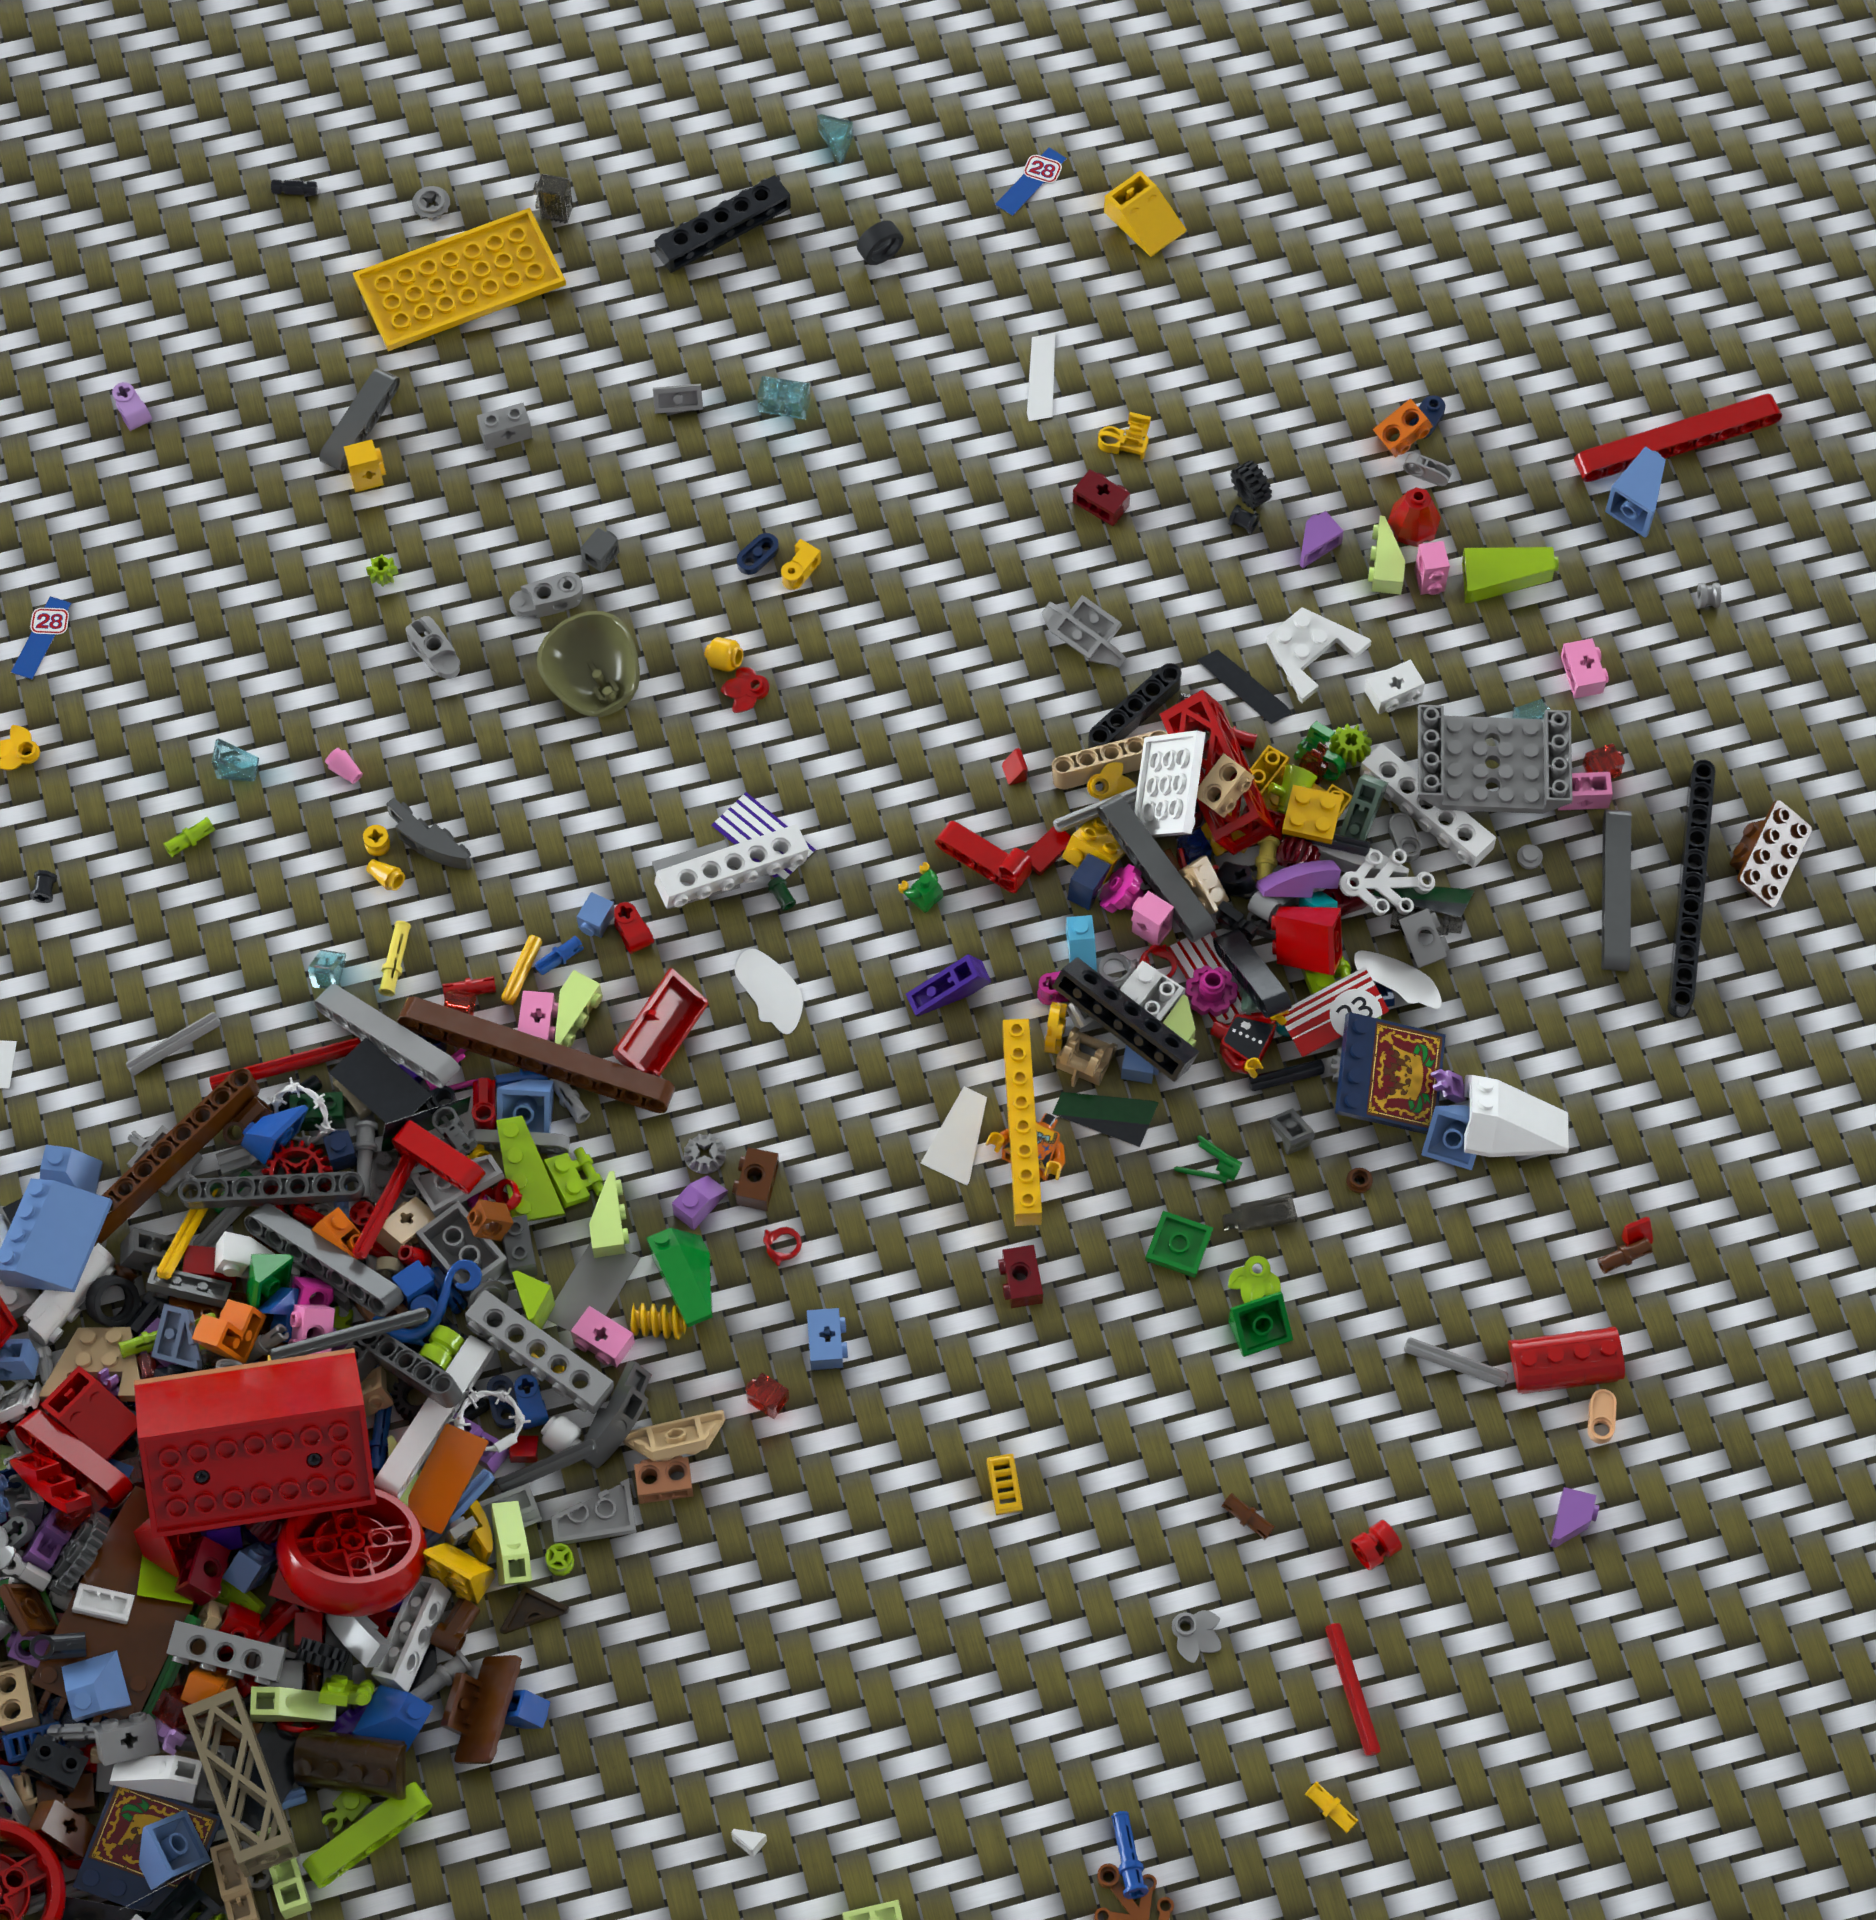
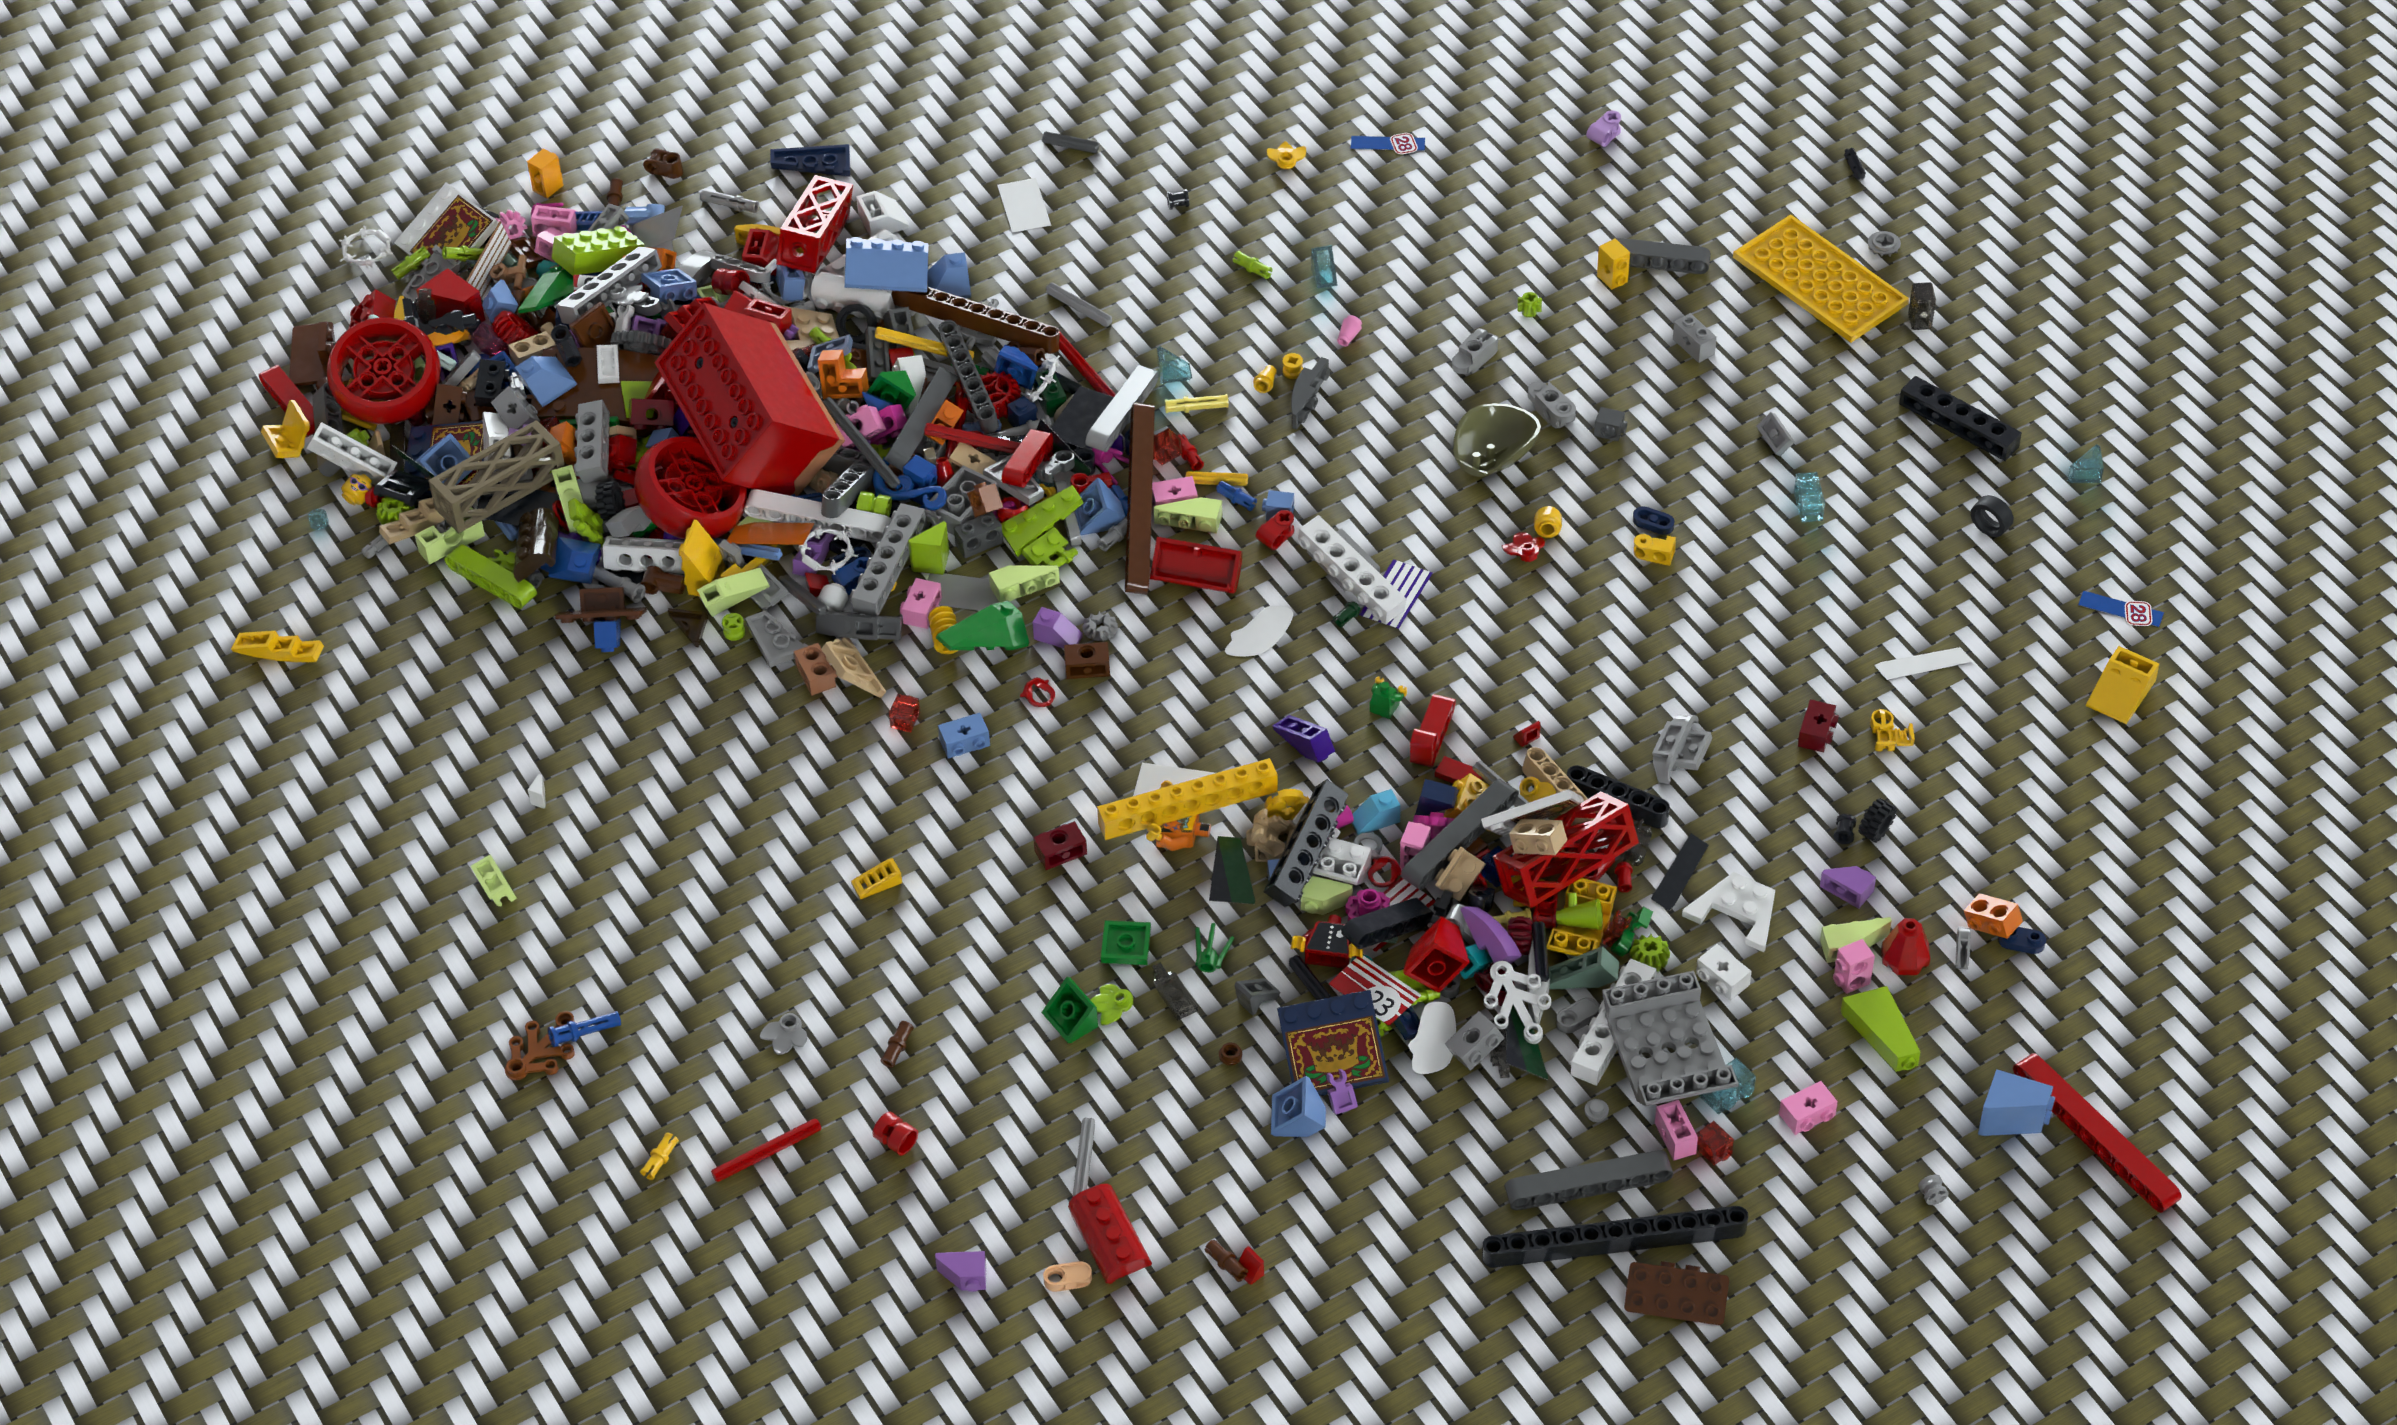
camera: 75 degrees right, 15 degrees down
yellow plate [1282,785,1343,844] -> none
white wedge [1464,1075,1569,1157] -> none

